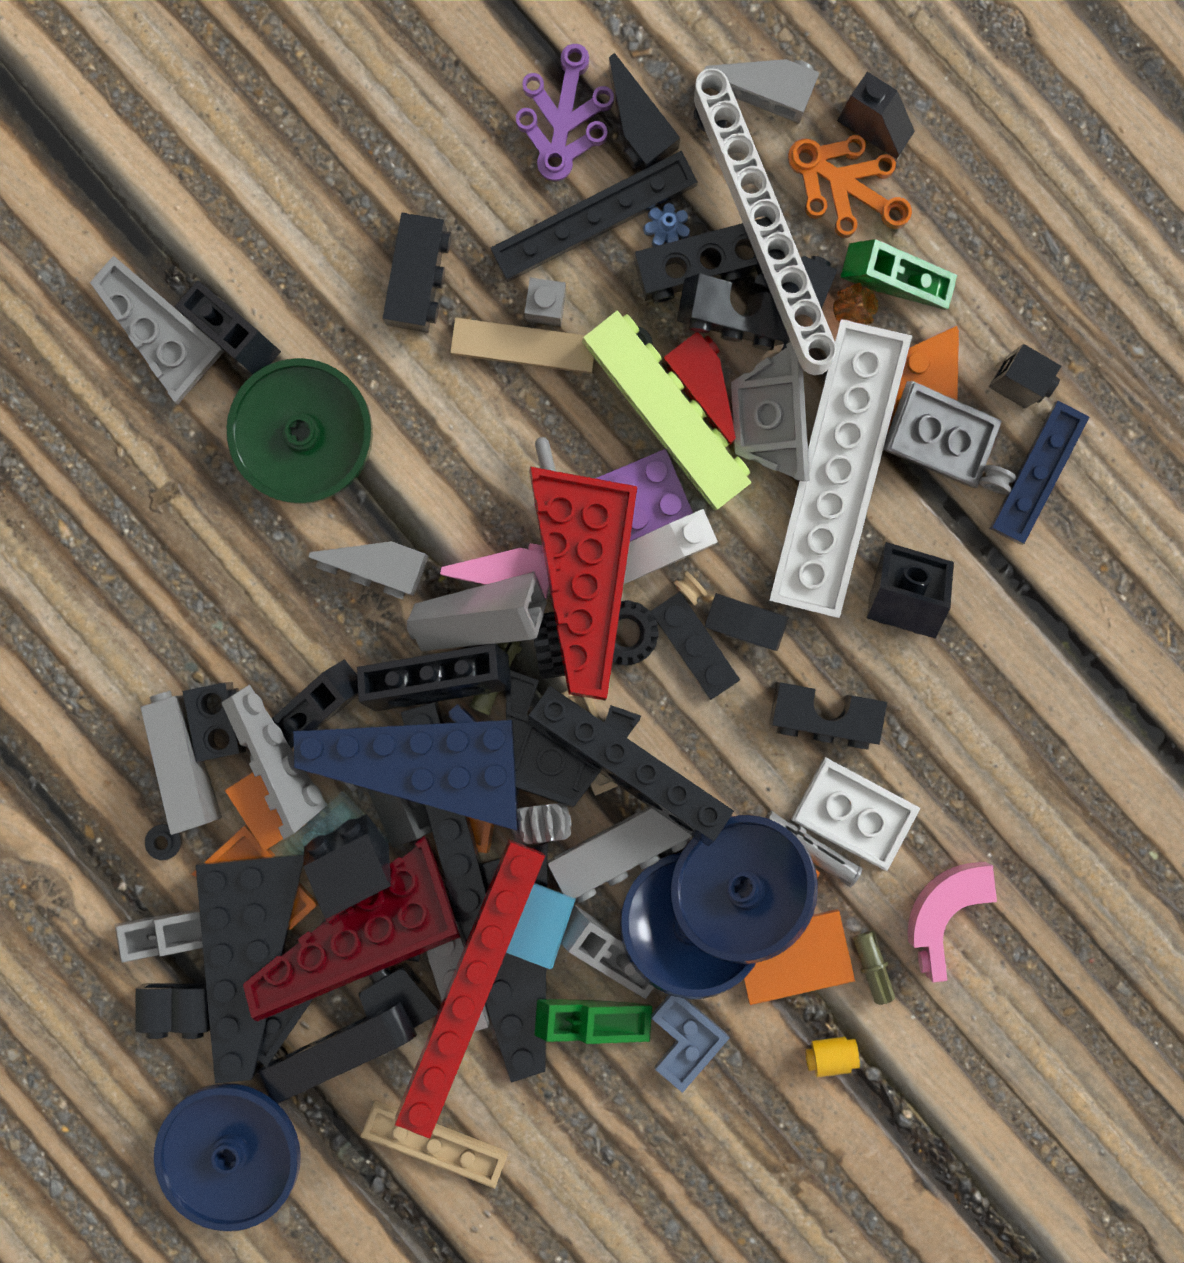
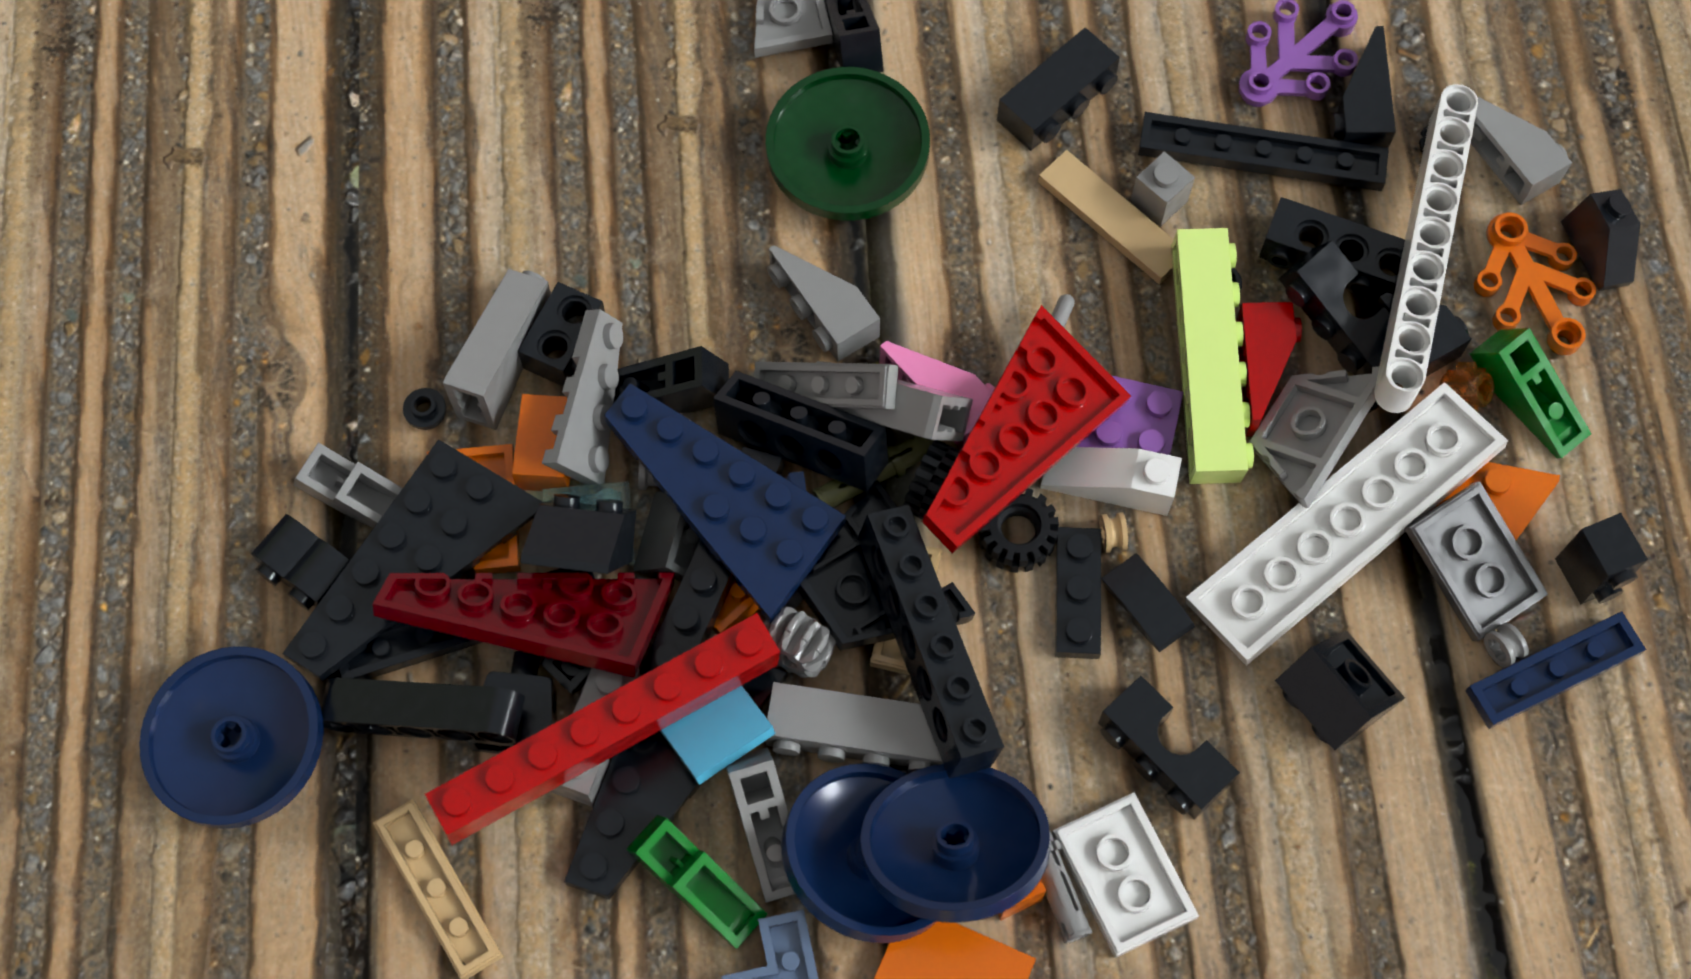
camera: 35 degrees right, 20 degrees down
medium blue plant [643,203,690,247] -> none
none -> light grey tile [754,362,898,410]

